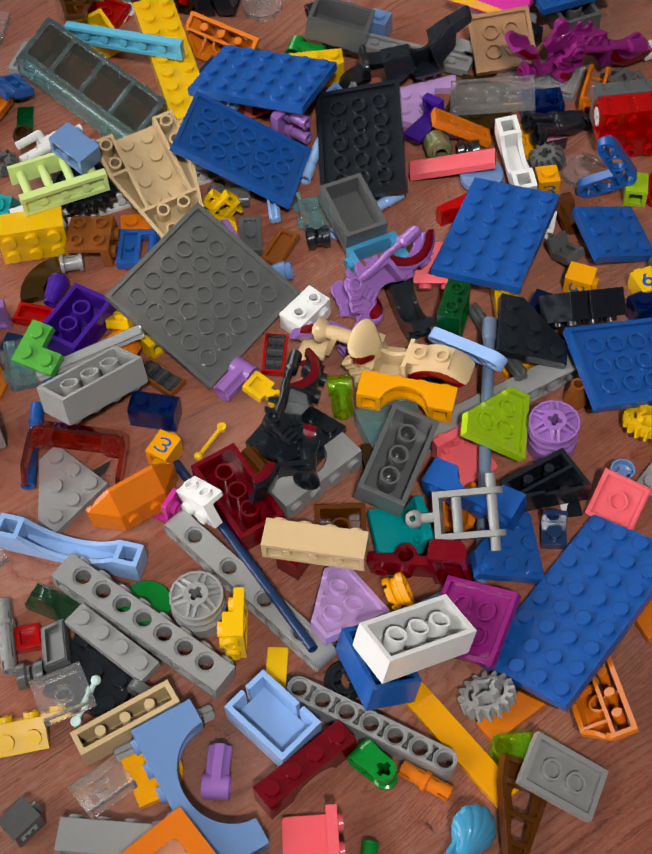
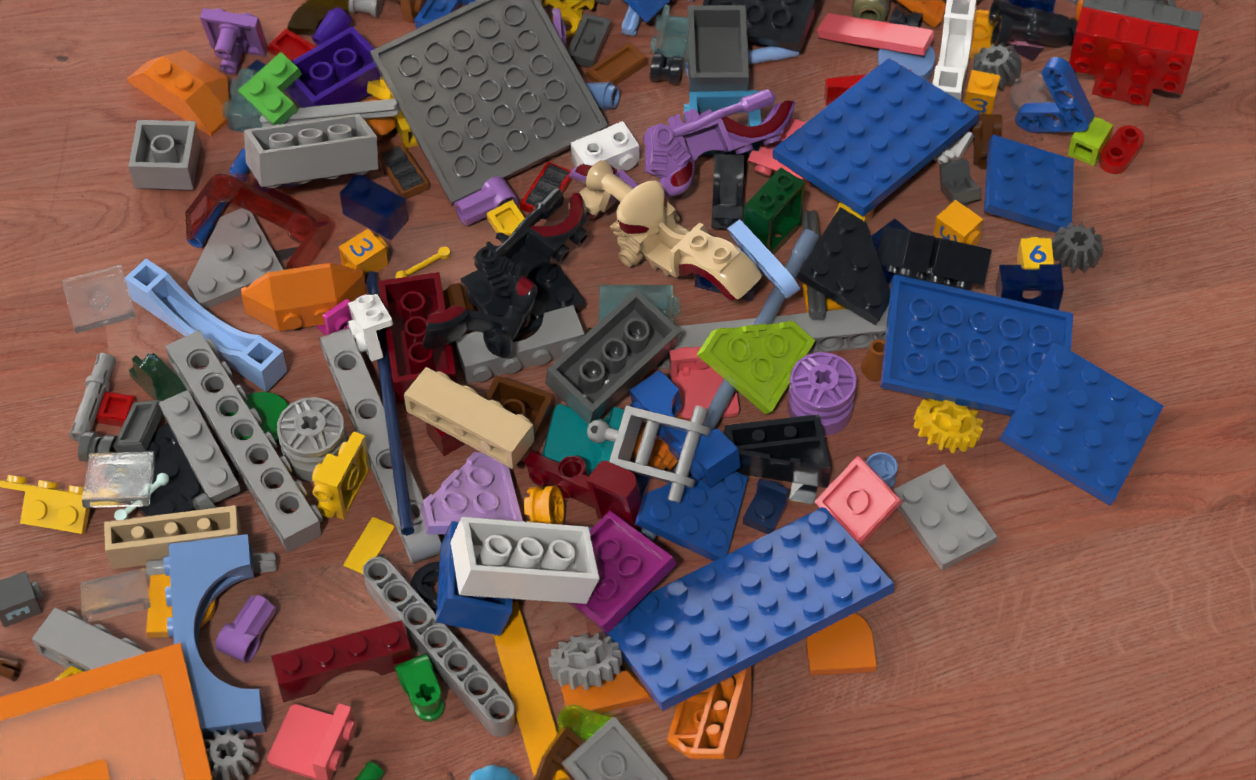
camera: 20 degrees right, 0 degrees up
light blue piece [224,670,322,767] -> none
clear neon green piece [327,374,354,421] -> none
light orange arch [356,370,458,424] -> none
orange pin [398,760,455,803] -> none

